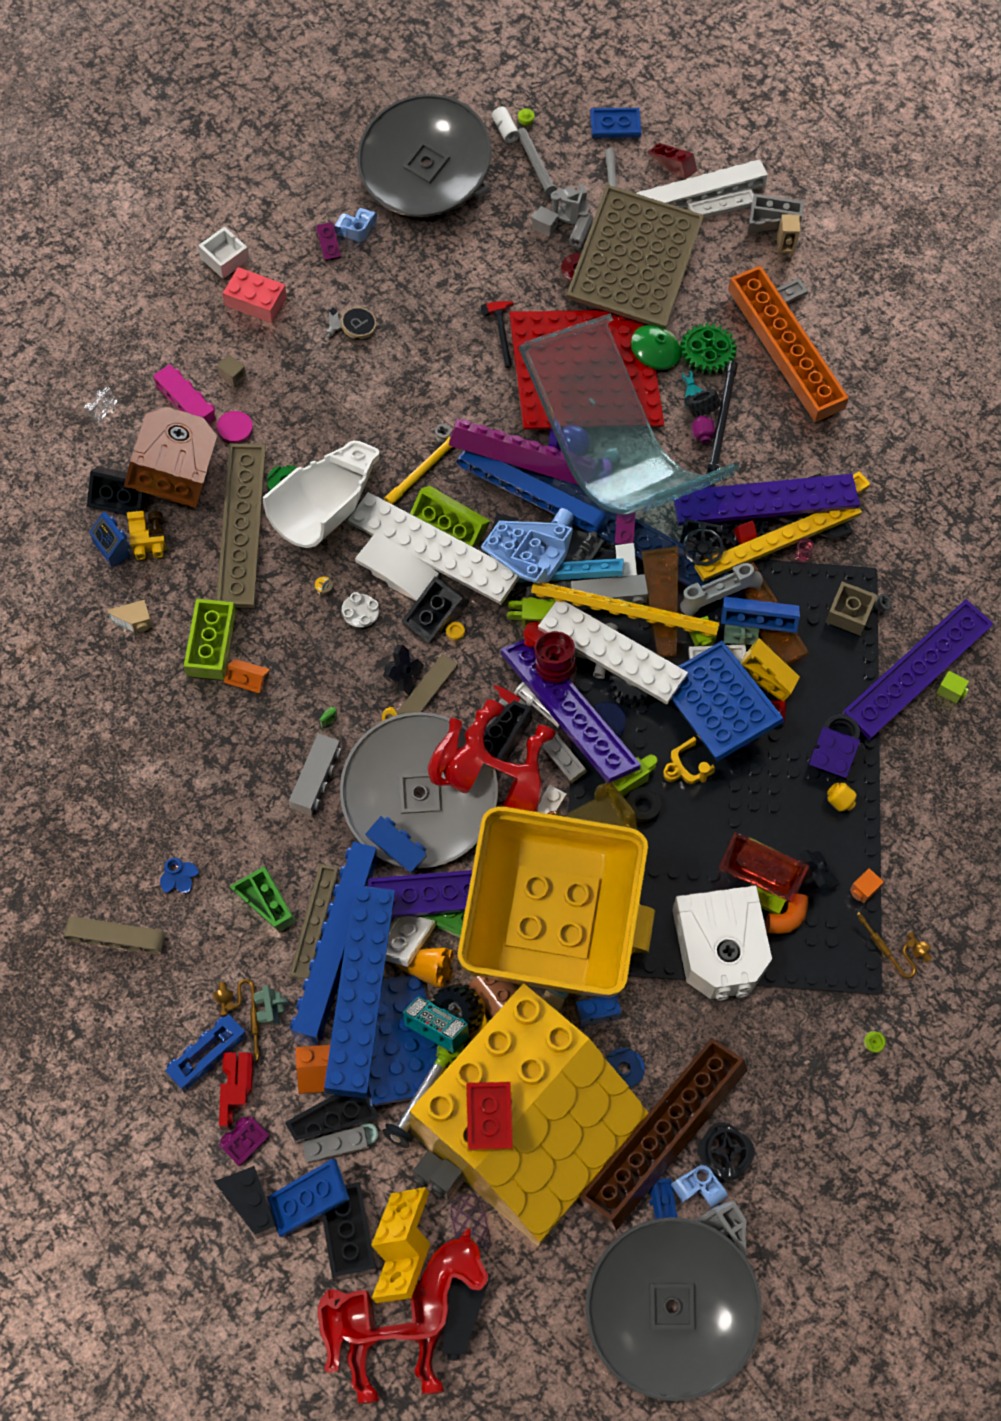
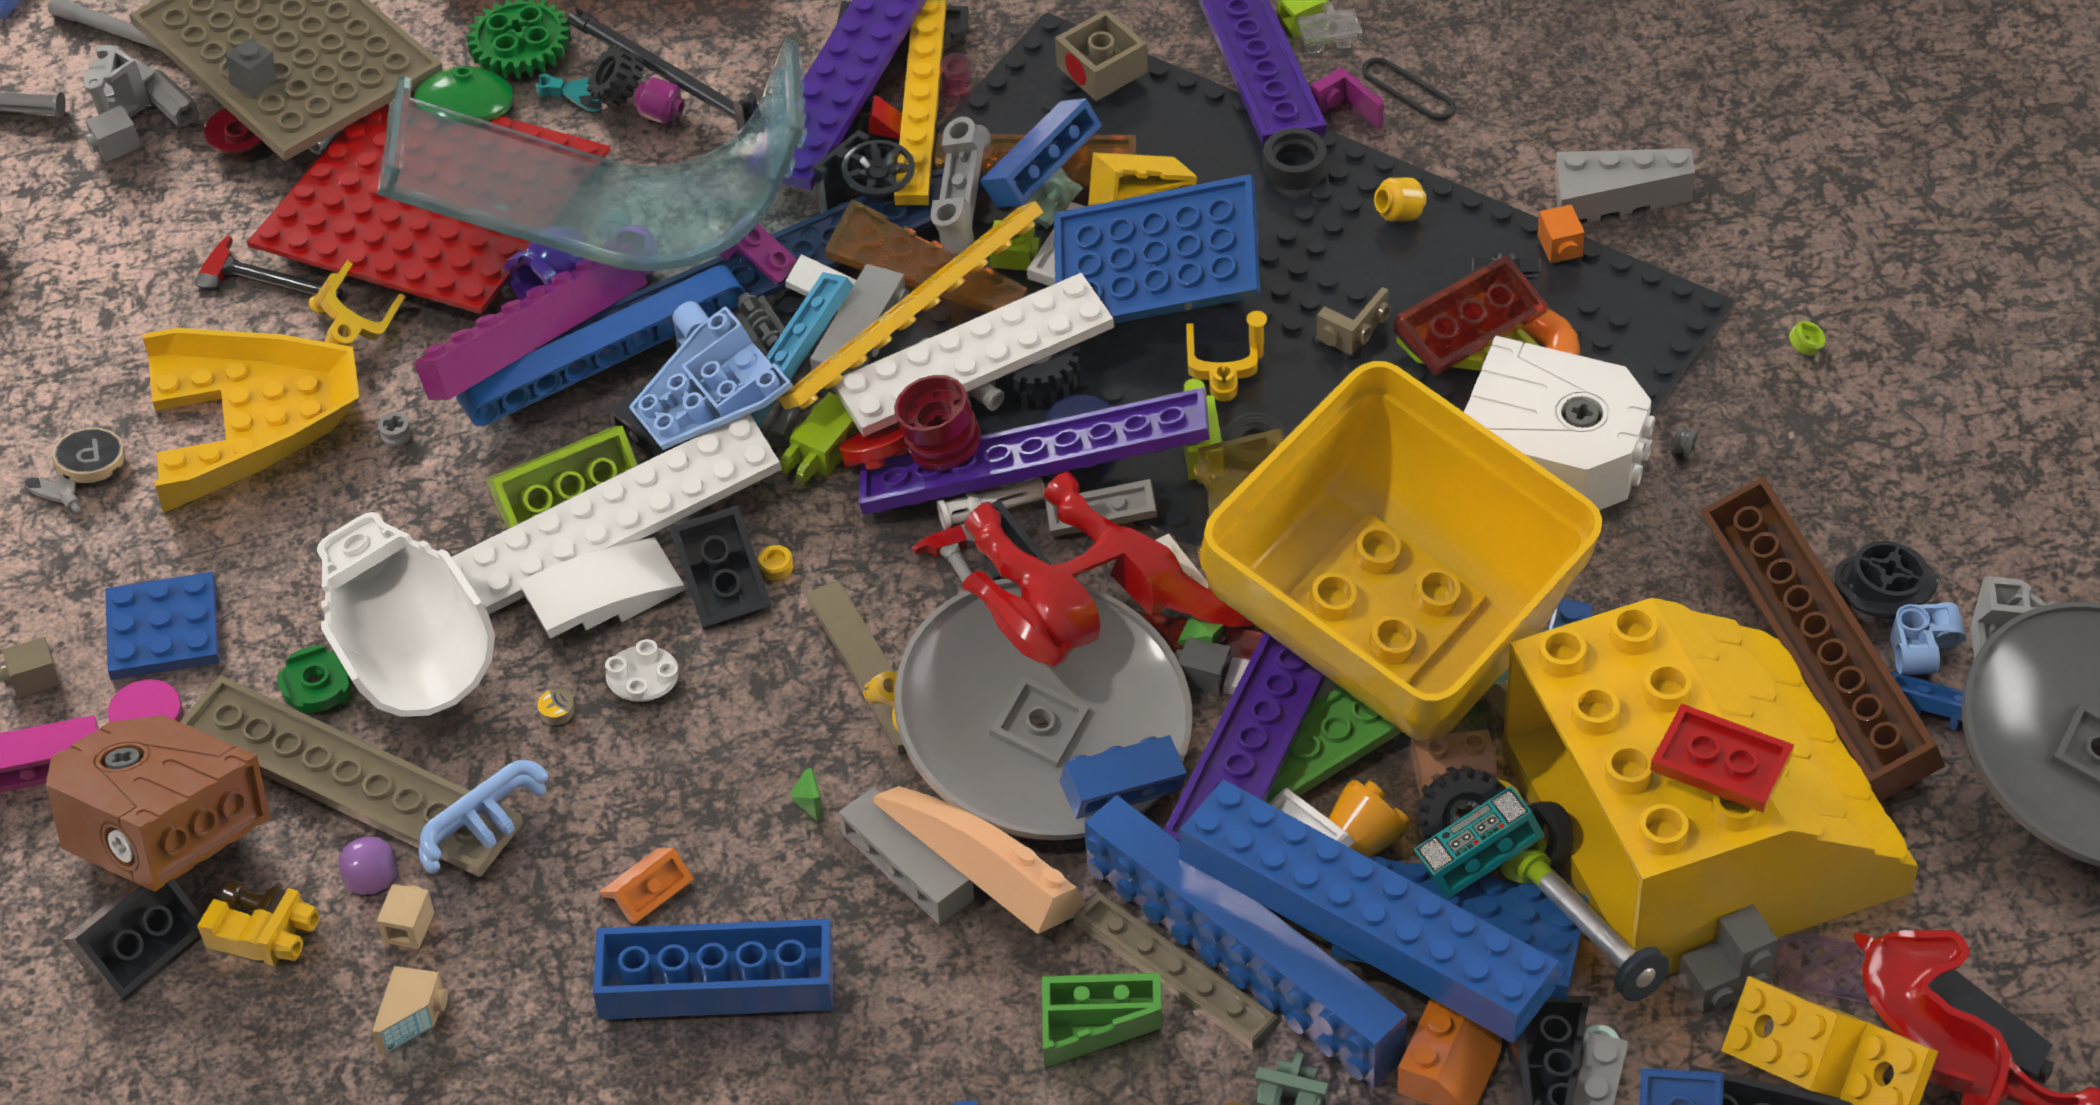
camera: 55 degrees left, 15 degrees down
blue slope [89,512,130,568] -> none
lime brick [184,599,236,680] -> none
black plant [383,645,424,696] -> none
yellow piece [384,436,452,505] -> none
dark purple piece [809,726,860,778] -> none
pearl gold piece [857,913,932,978] -> none
none -> blue plate [105,571,220,680]
none -> yellow piece [142,328,359,513]
none -> dark grey brick [226,38,277,98]
none -> yellow piece [309,260,405,346]
none -> medium lavender hair [338,837,398,895]
none -> tan brick [377,884,434,949]
none -> light blue piece [419,760,549,874]
none -> blue brick [593,919,834,1019]
none -> light nougat wedge [872,786,1086,934]
none -> clear hips [1297,2,1362,54]
none -> magenta bracket [1311,67,1384,128]
none -> dark tan bracket [1317,287,1391,355]
none -> black piece [1361,57,1456,119]
none -> light grey wedge [1555,148,1695,223]
none -> dark grey bush [1671,425,1699,460]

